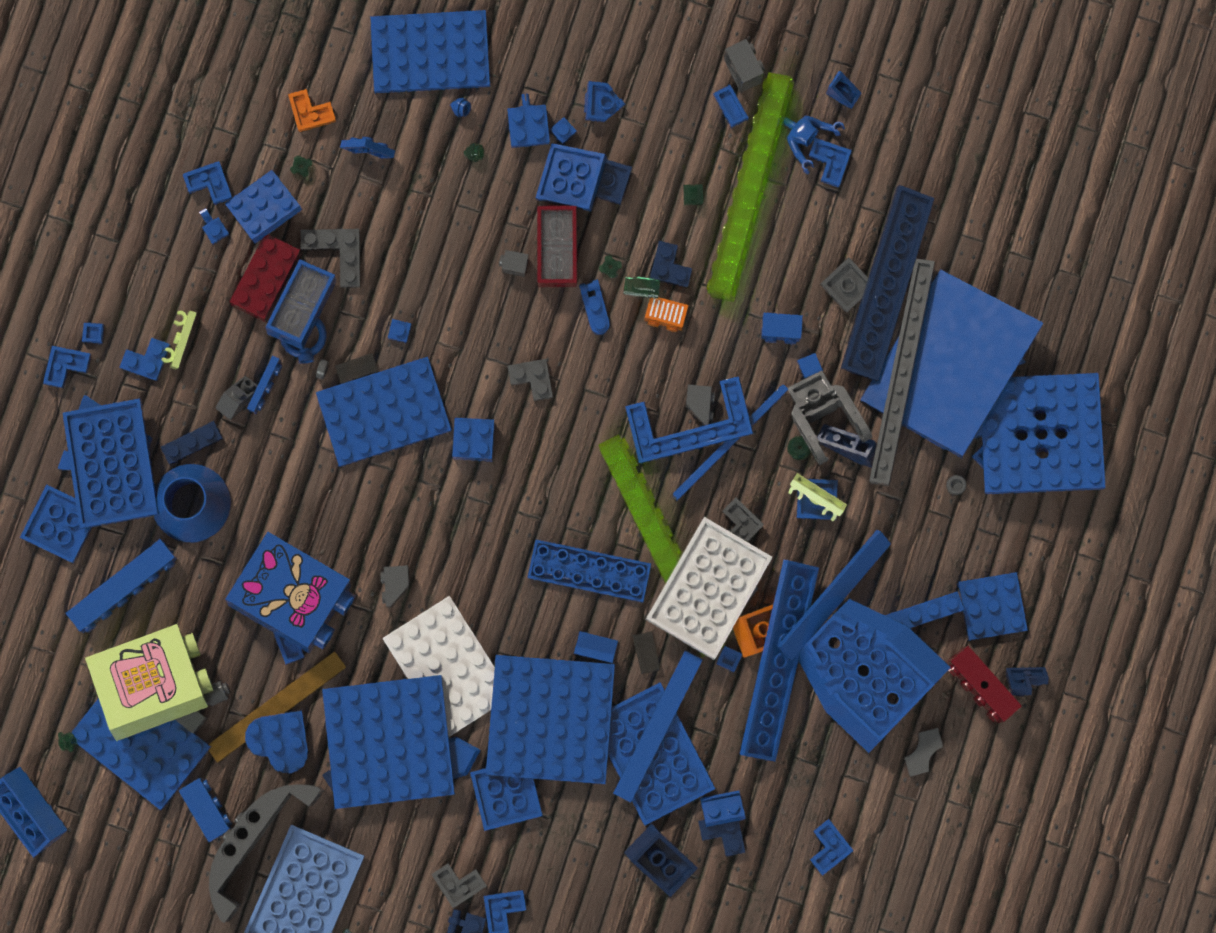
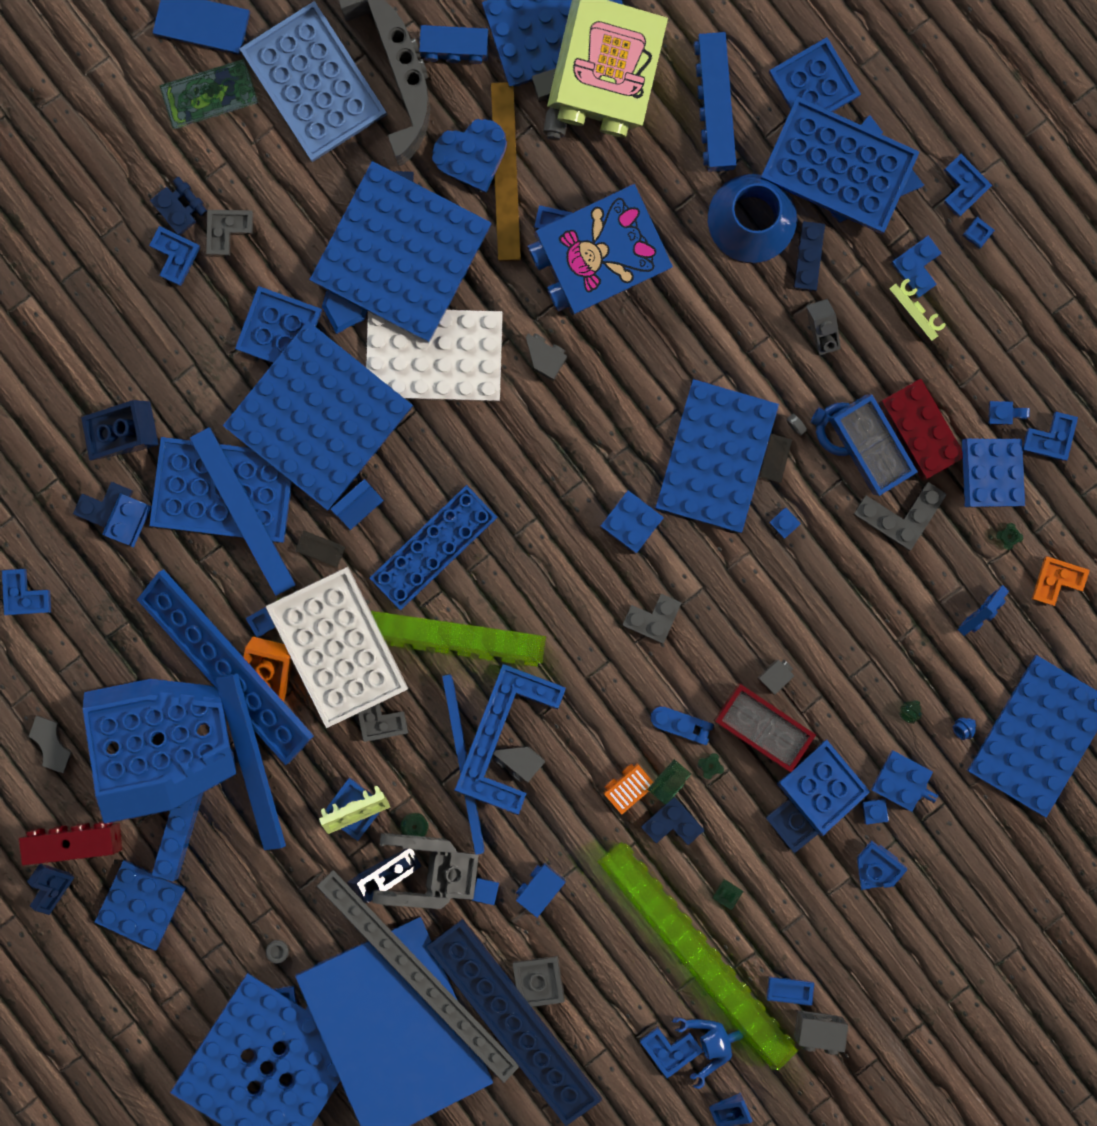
camera: 130 degrees right, 5 degrees up
blue plate [247,355,282,414] -> none

